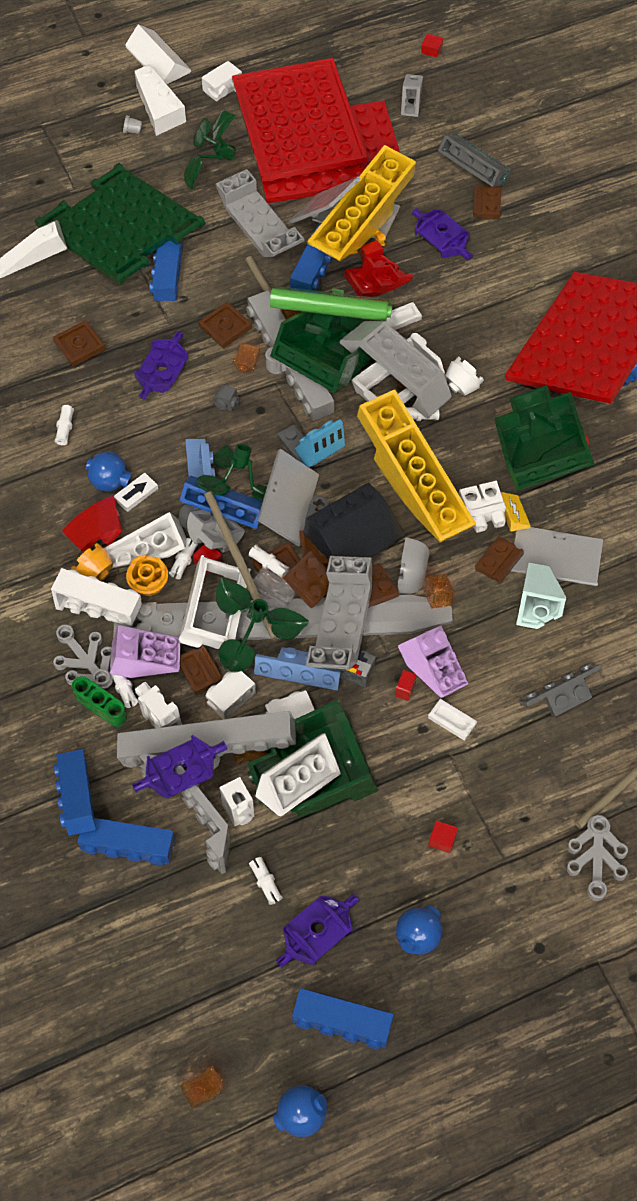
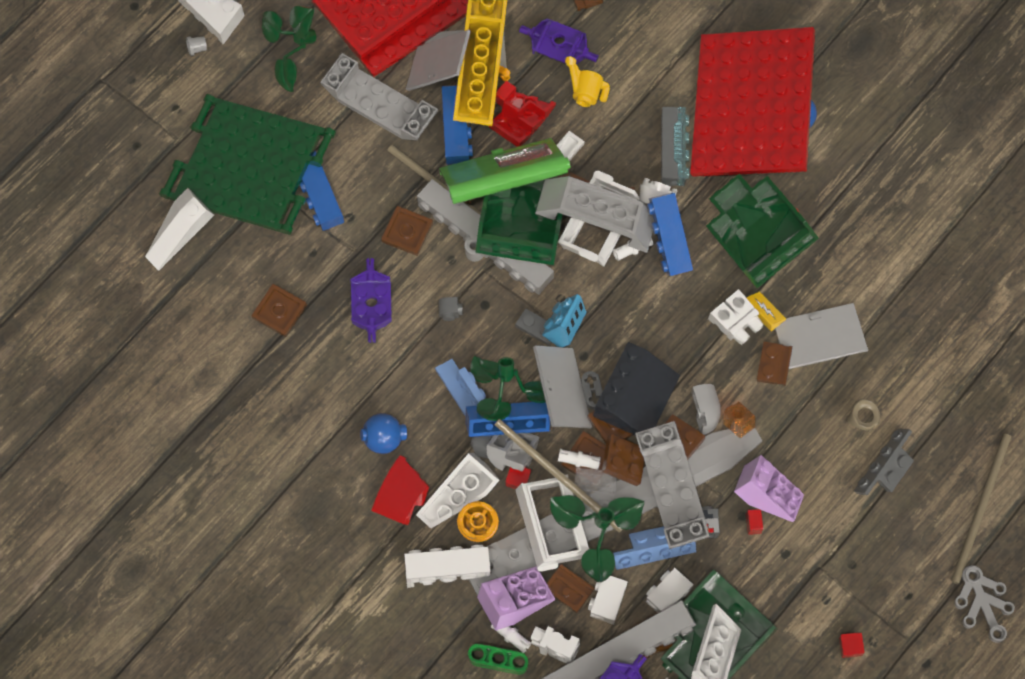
camera: 25 degrees left, 10 degrees up
light grey plant [53,625,113,690] -> none
white pin [55,405,74,445] -> none
light orange cone [71,543,113,581] -> none
white tile [114,473,158,512] -> none
white pin [169,538,198,579] -> none
clear orange bracket [232,343,260,372] -> none
yellow slope [357,389,476,542] -> none
white tile [428,699,477,741] -> none
light aqua slope [516,563,566,629] -> none
none -> yellow piece [565,56,610,107]
none -> brick [647,193,693,276]
none -> piece [661,107,689,186]
none -> dark tan piece [847,399,880,432]

